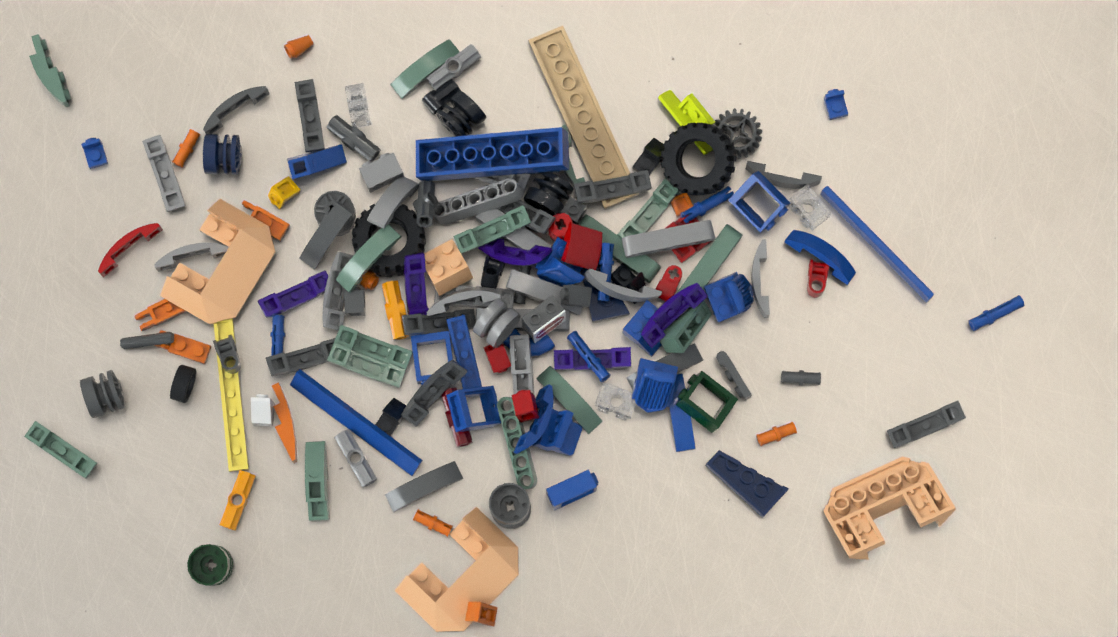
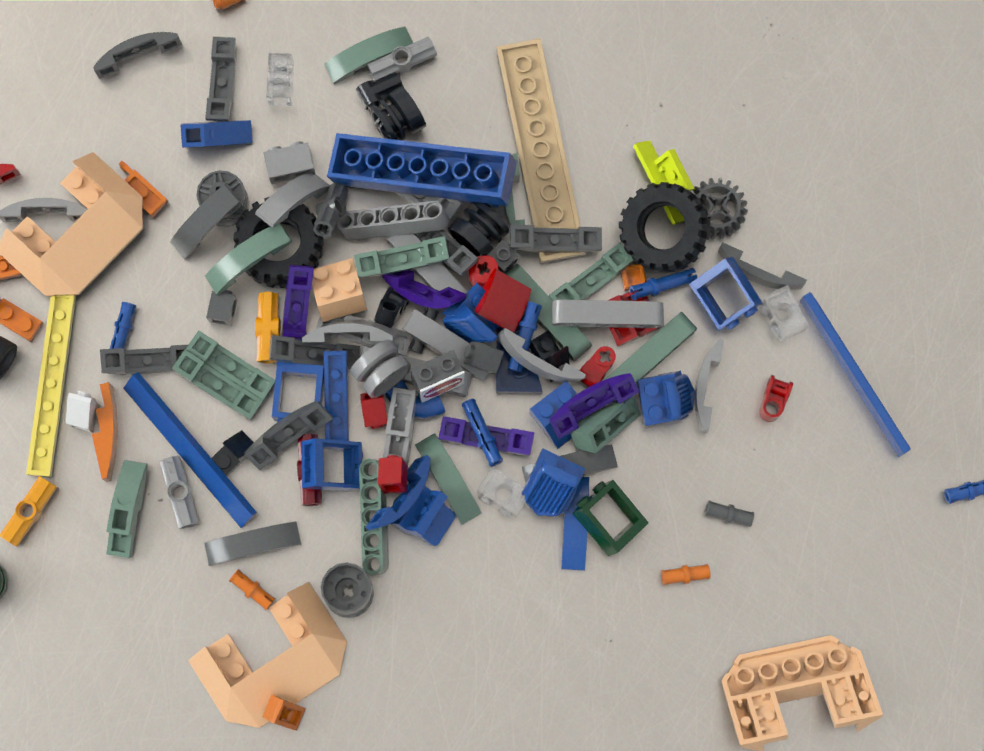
camera: 10 degrees right, 0 degrees up
light grey slope [142,135,185,212] -> none
orange pin [172,129,201,168] -> none
dark blue wheel [203,134,242,175] -> none
dark grey piece [213,334,241,374] -> none
dark purple slope [257,270,328,318] -> none
yellow bracket [268,176,301,209] -> none
light grey slope [322,252,353,330] -> none
dark grey piece [327,115,381,161] -> none
orange cone [359,270,379,290] -> none
blue window [546,469,599,511] -> none
black slope [632,138,665,177] -> none
dark blue wing [705,450,789,518] -> none
dark grey hinge [716,351,752,400] -> none
blue slope [784,230,856,285] -> none
blue bracket [824,89,848,120] -> none
dark grey slope [887,400,966,449] -> none

